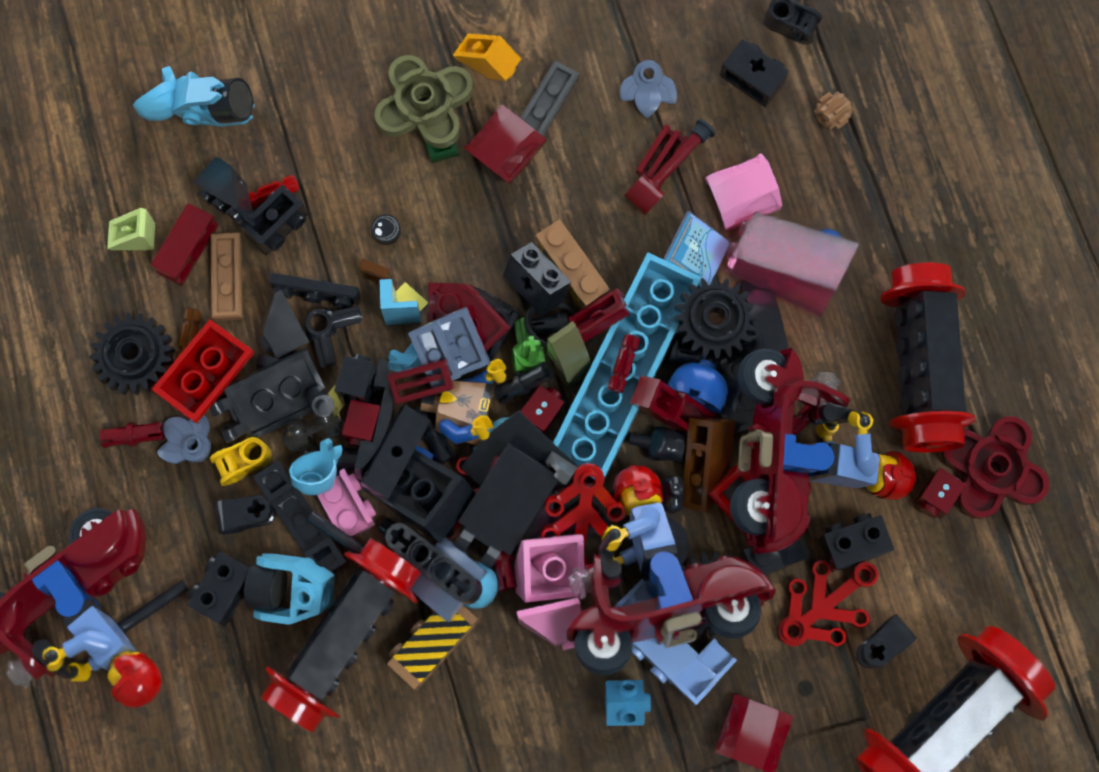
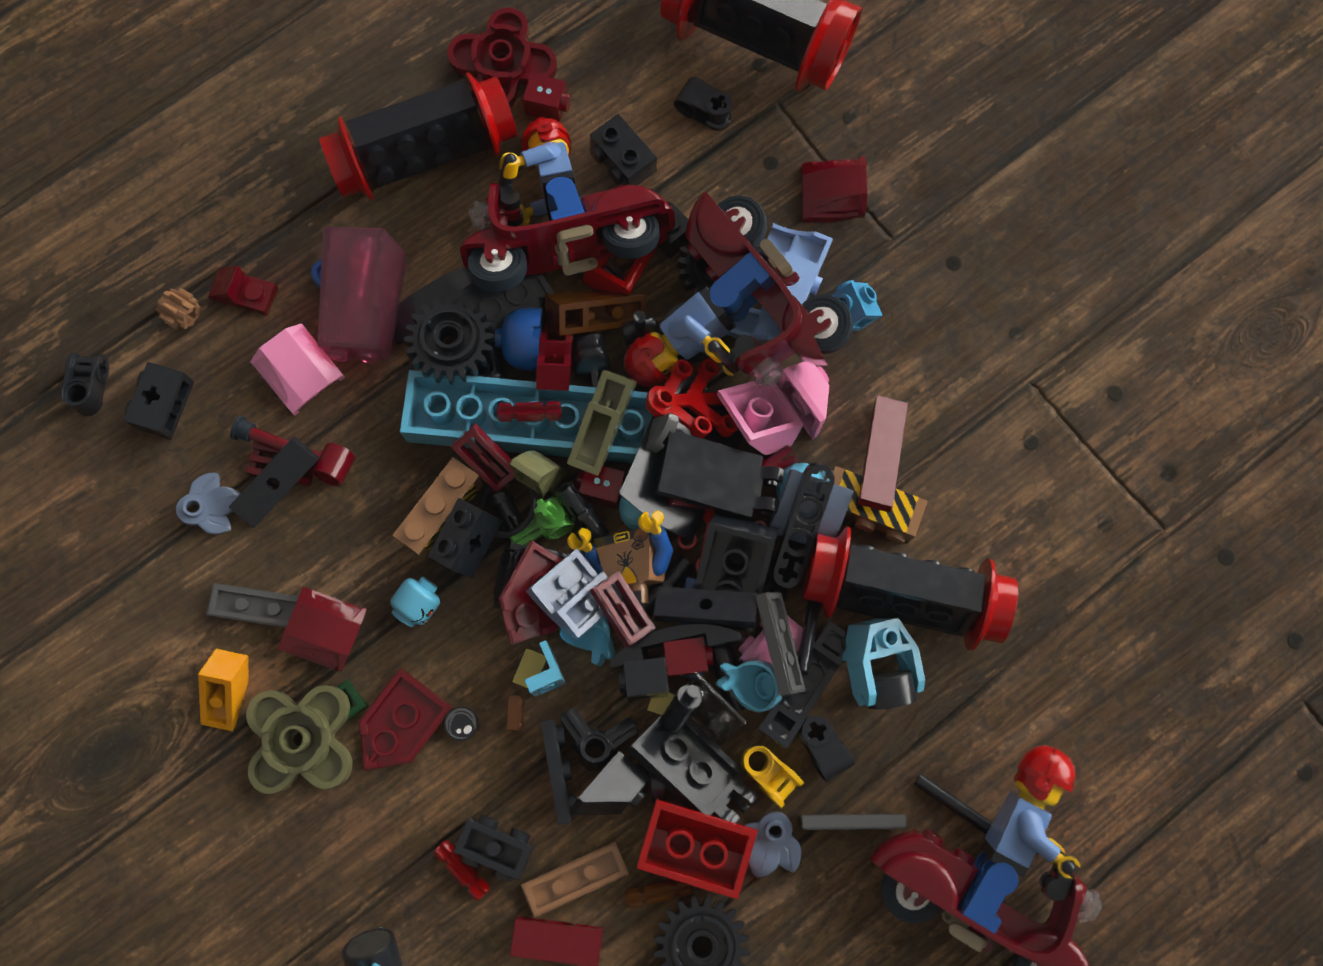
camera: 110 degrees left, 0 degrees up
dark red pin [100,421,165,448] -> none
black brick [187,551,250,627] -> none
black slope [192,157,255,227] -> none
piece [663,211,731,289] -> none
red plant [778,560,879,647] -> none
none -> dark red slope [208,266,278,316]
none -> black tile [229,436,319,528]
none -> dark red tile [358,668,453,770]
none -> medium azure head [391,577,440,627]
none -> olive slope [567,370,637,476]
none -> dark grey tile [756,593,805,696]
none -> dark grey tile [798,814,906,830]
none -> tile [858,395,908,513]

